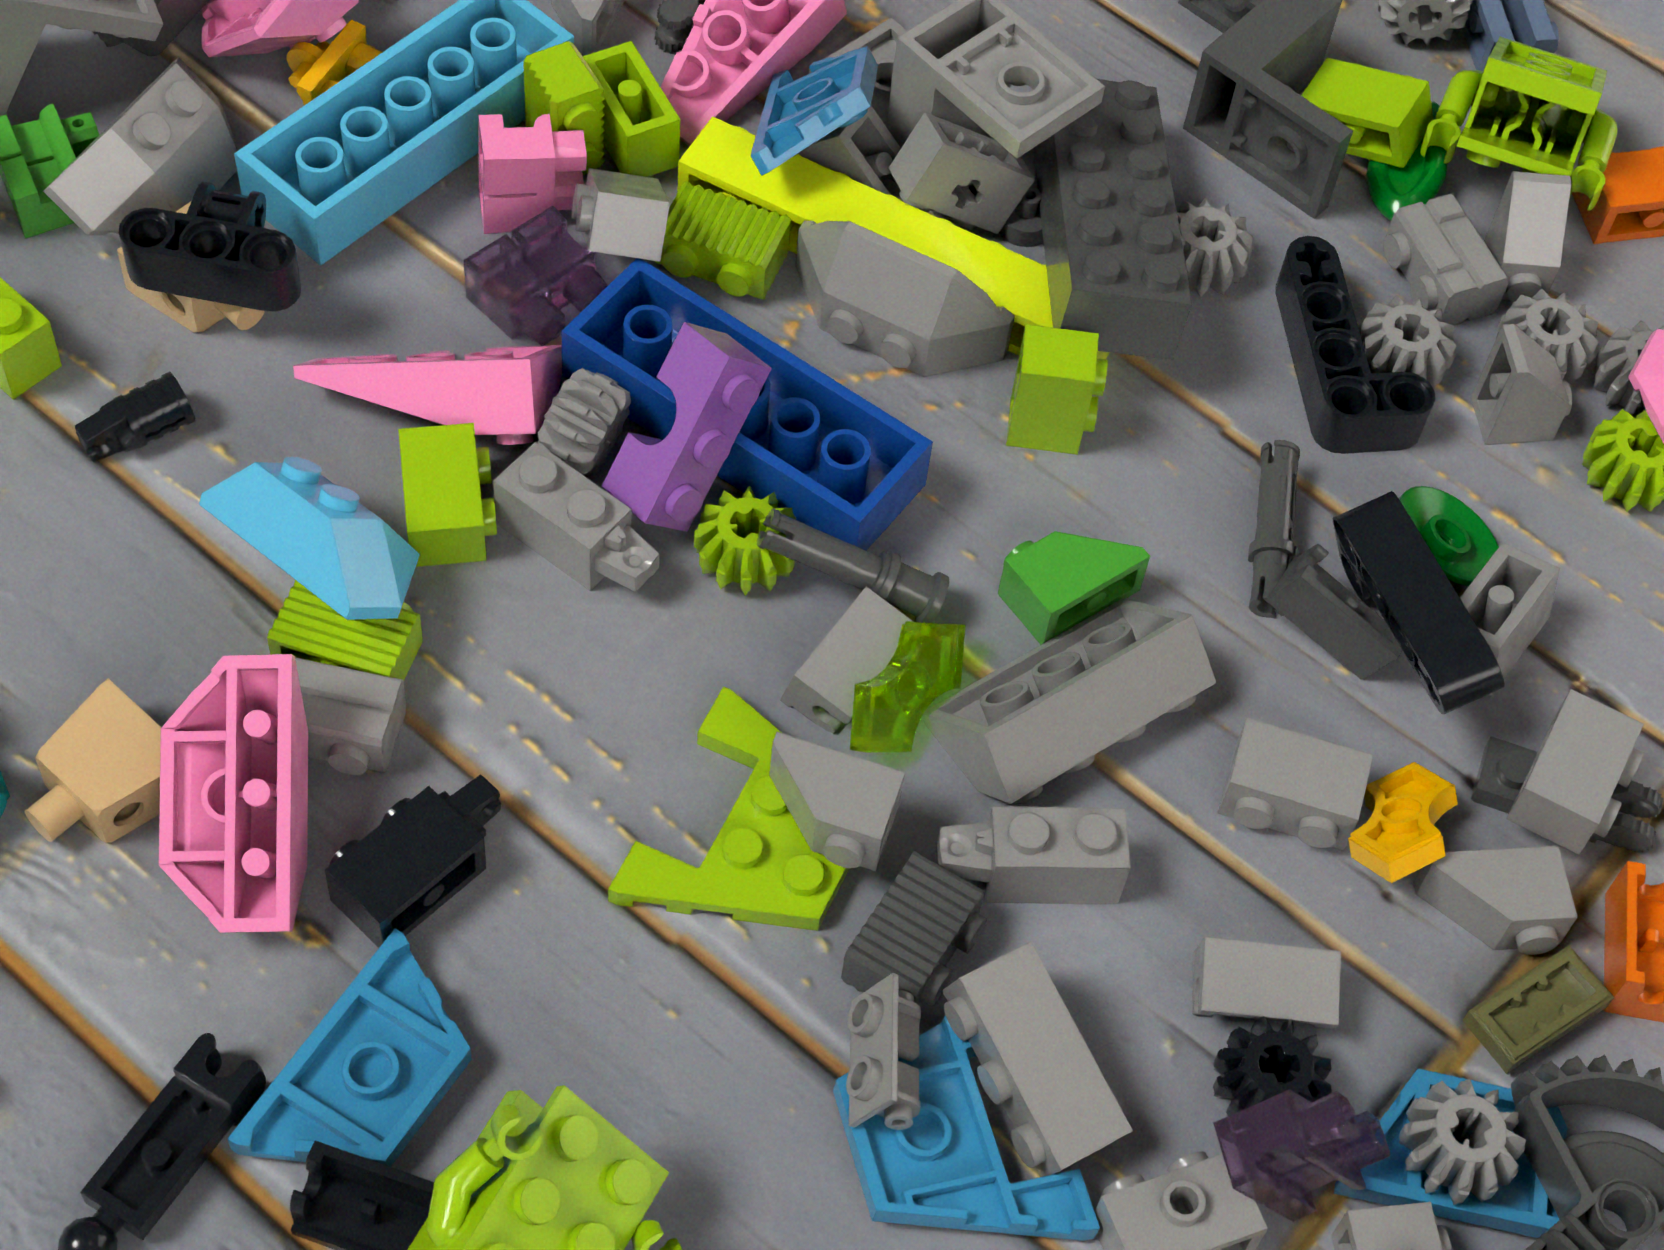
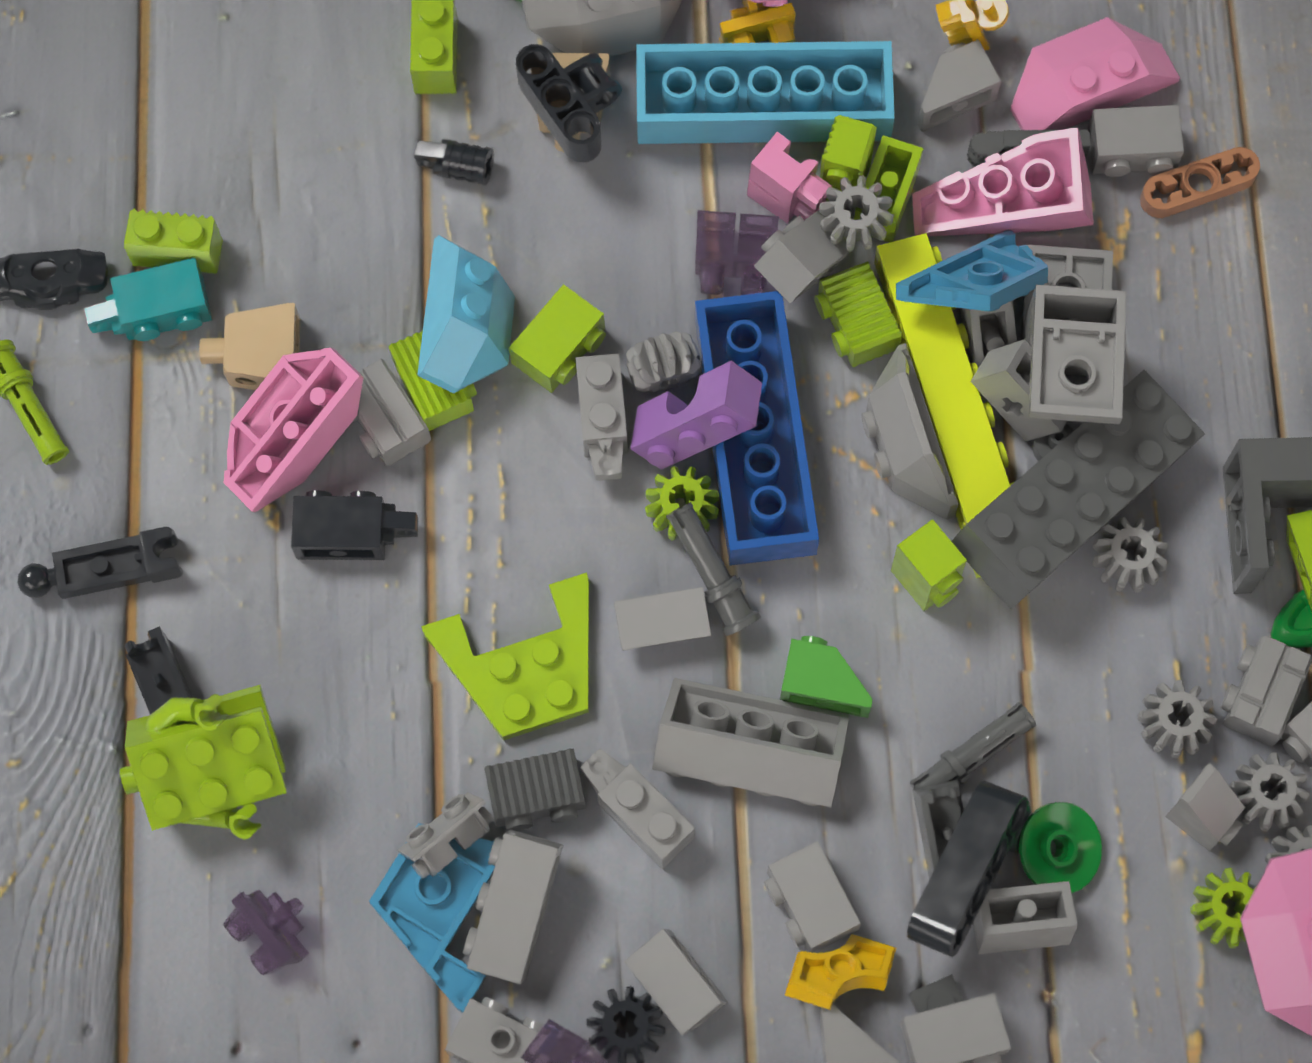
camera: 55 degrees right, 15 degrees up
dark azure wing [227,928,472,1167] -> none
bright pink wedge [293,345,562,445] -> none
light grey slope [769,732,905,871] -> none
clear neon green tile [850,621,966,752] -> none
black beam [1275,236,1435,454] -> none
none -> light grey gear [819,175,893,252]

